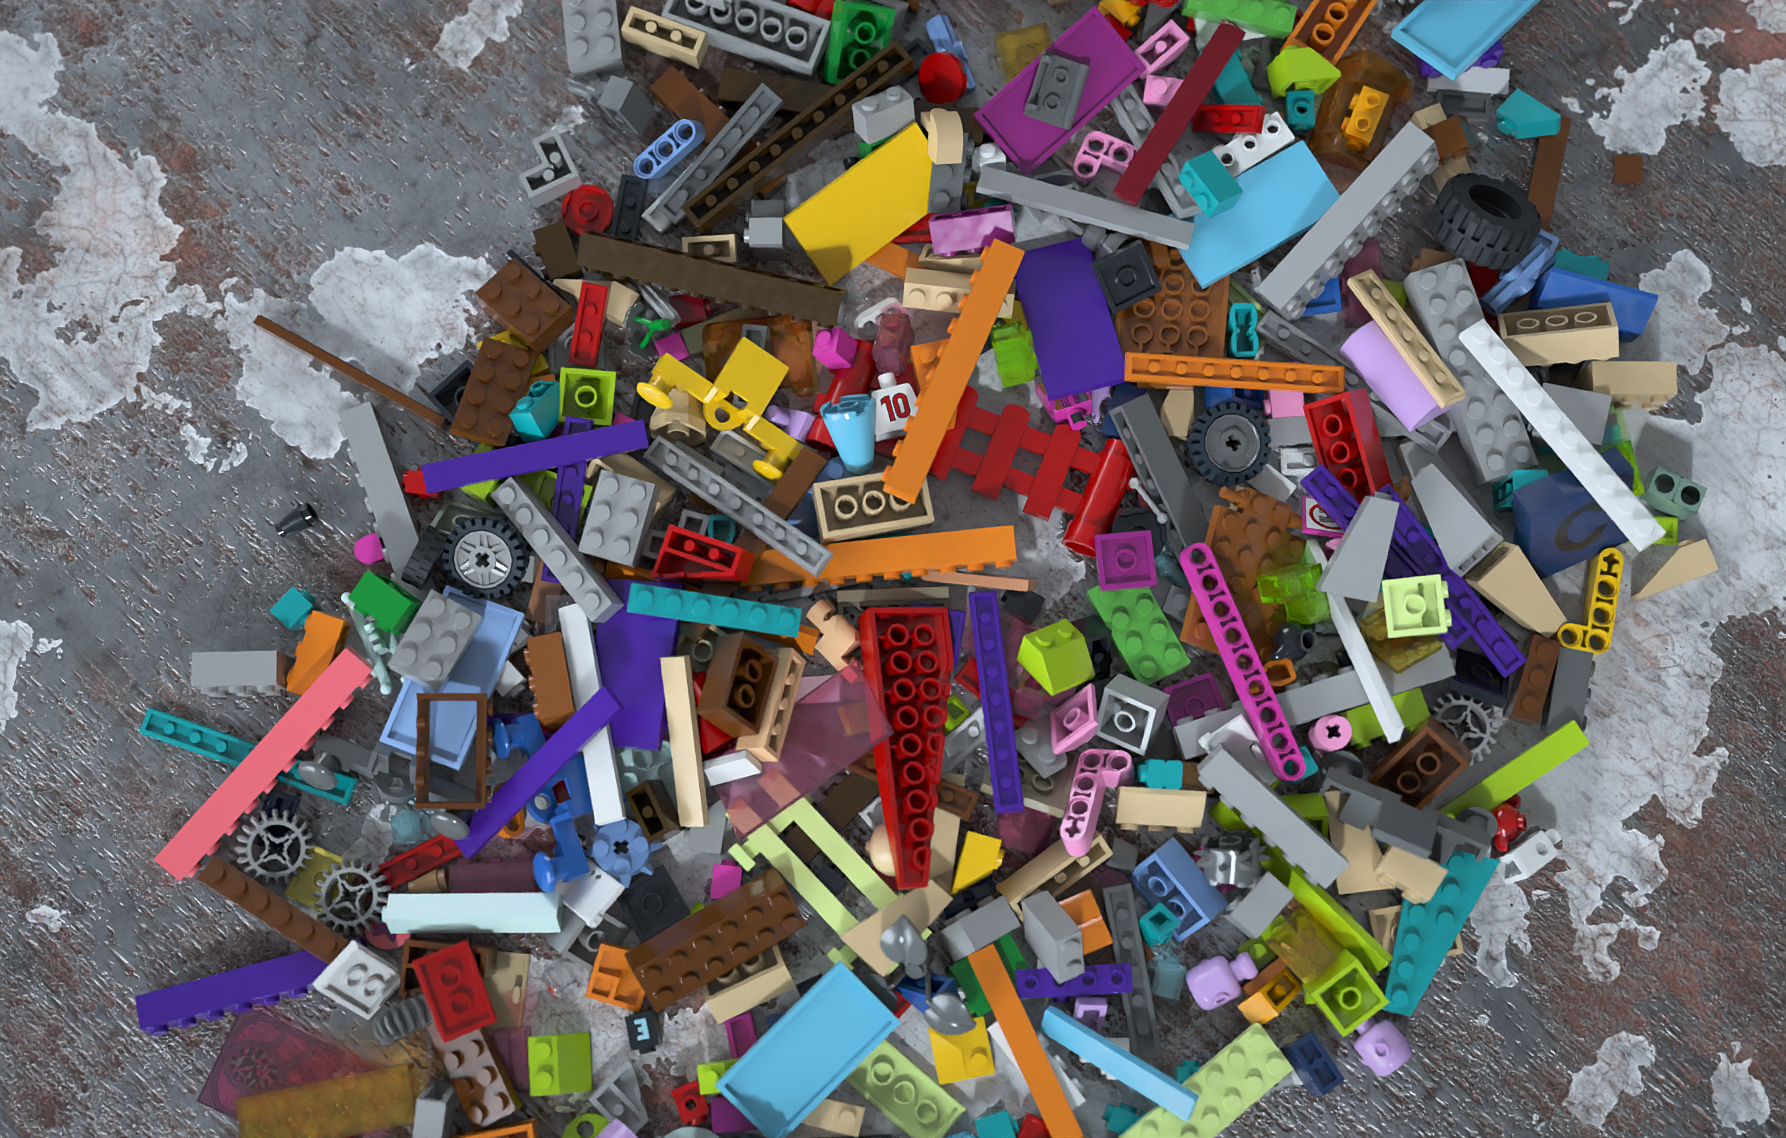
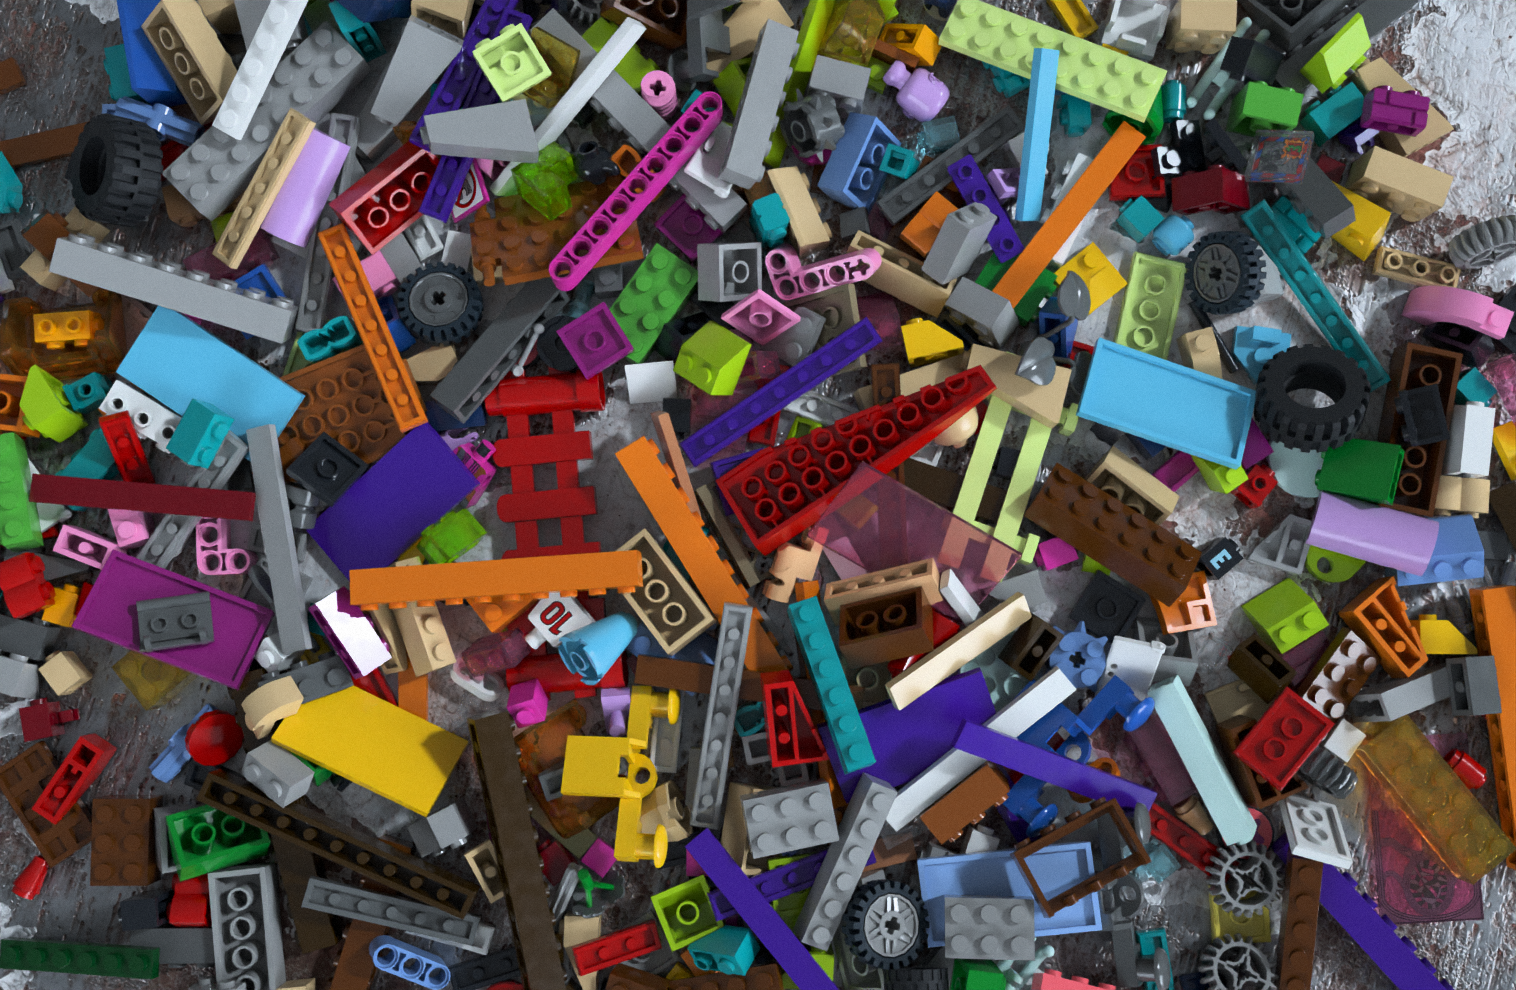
camera: 120 degrees left, 5 degrees up
none -> white sticker [625,361,678,404]
none -> dark brown brick [1225,633,1298,704]
none -> white brick [1319,718,1366,763]

